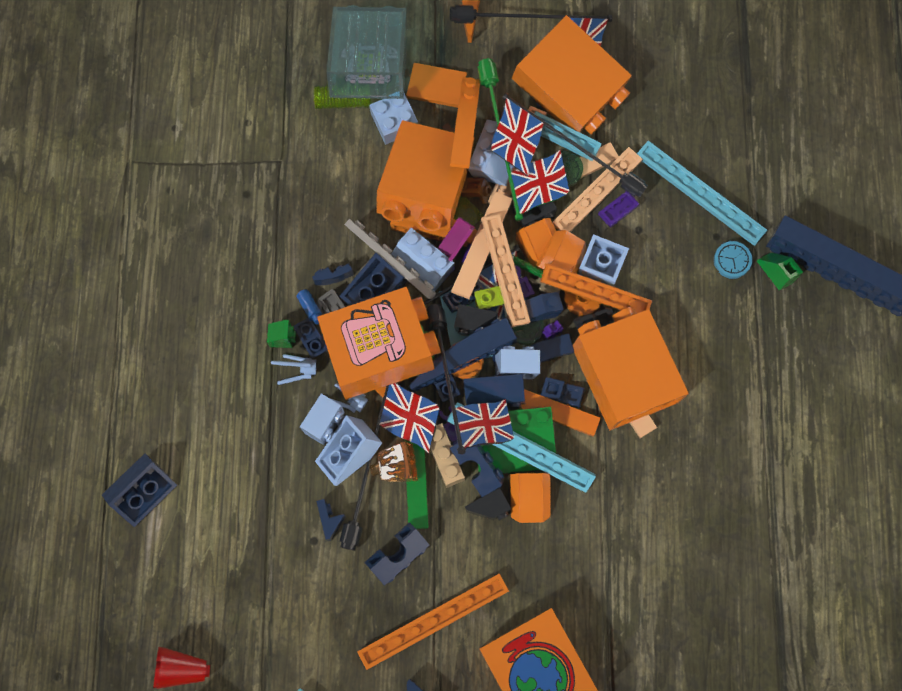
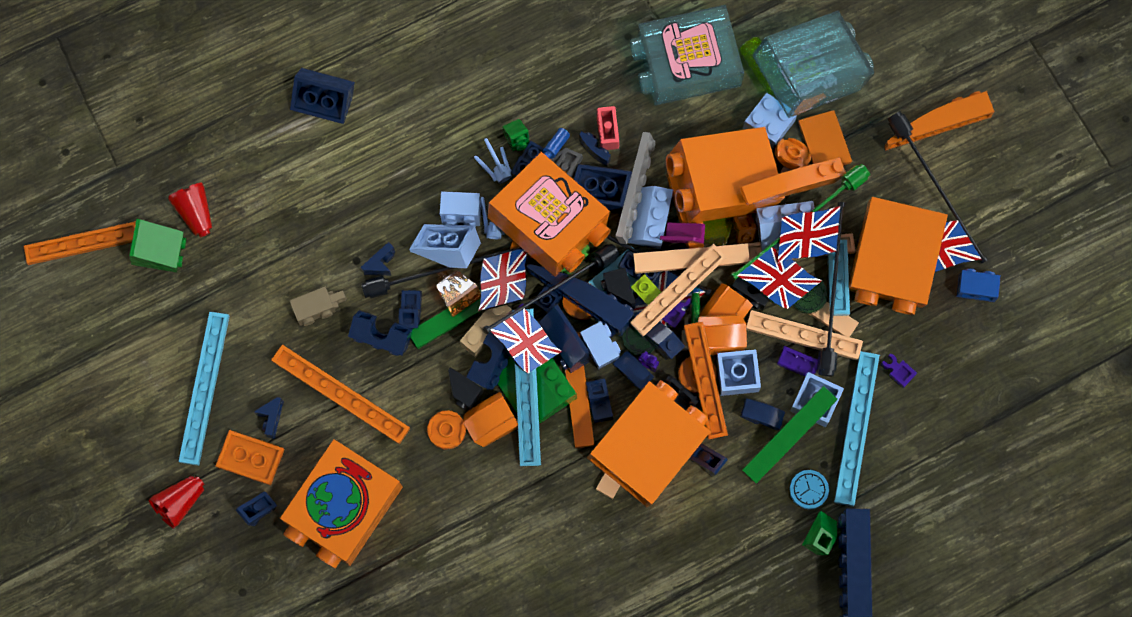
camera: 60 degrees right, 0 degrees up
none -> dark tan hinge [290,286,347,326]
none -> dark blue slope [399,291,422,328]
none -> orange tile [427,410,466,450]
none -> coral brick [596,106,619,150]
none -> clear light blue brick [629,5,744,106]
none -> dark blue slope [689,443,728,477]
none -> dark blue slope [740,399,785,431]
none -> green tile [742,386,838,484]
none -> orange tile [774,138,812,170]
none -> light blue brick [790,372,844,427]
none -> dark purple plate [881,353,917,388]
none -> blue brick [956,269,1001,302]

